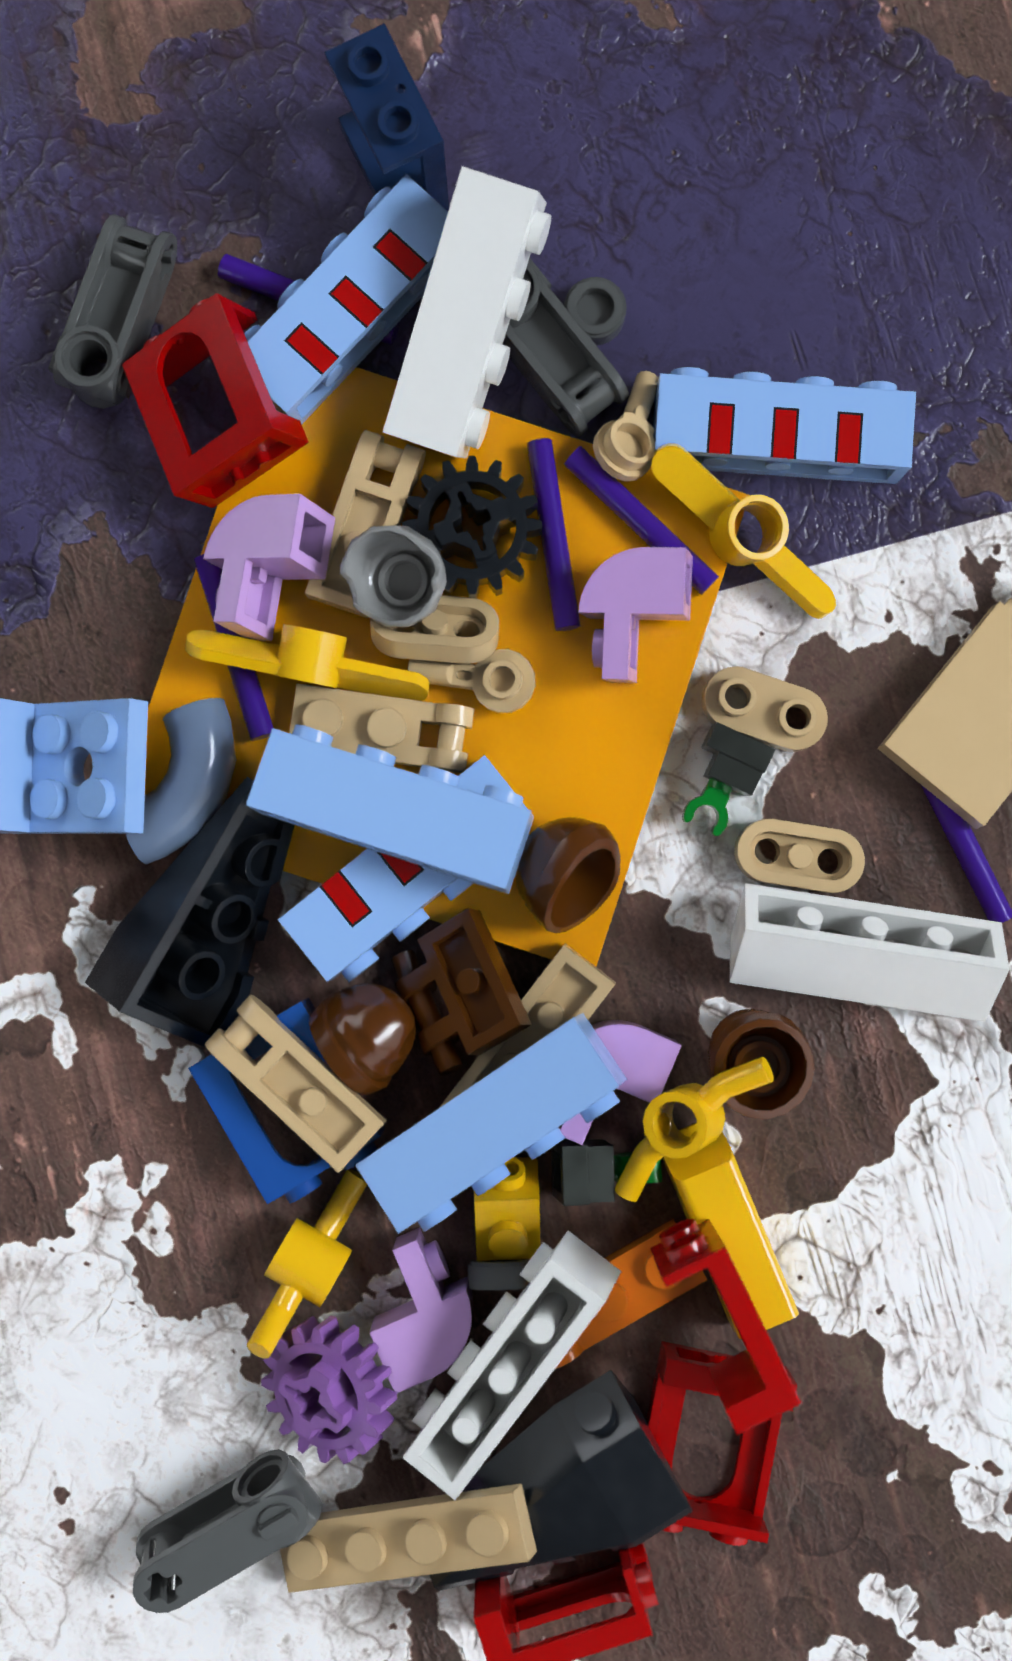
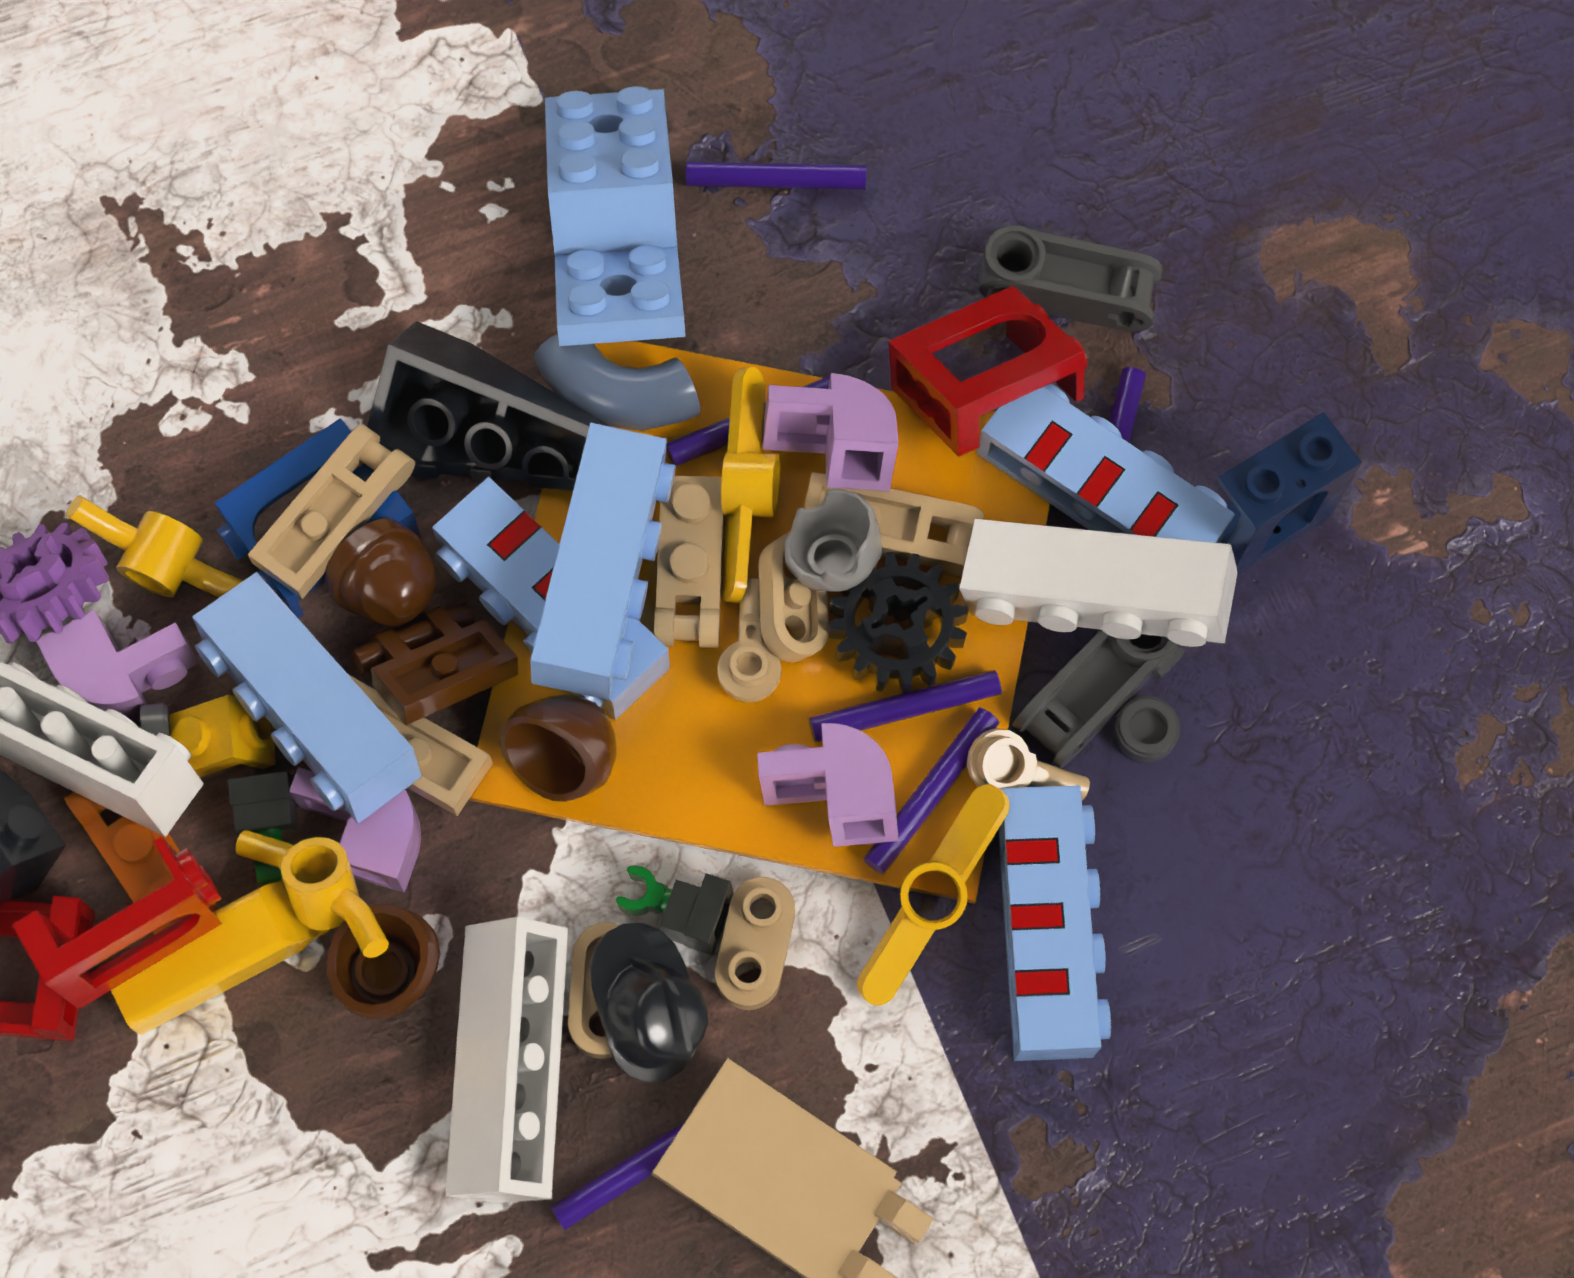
camera: 80 degrees right, 15 degrees down
none -> black piece [589,923,708,1083]

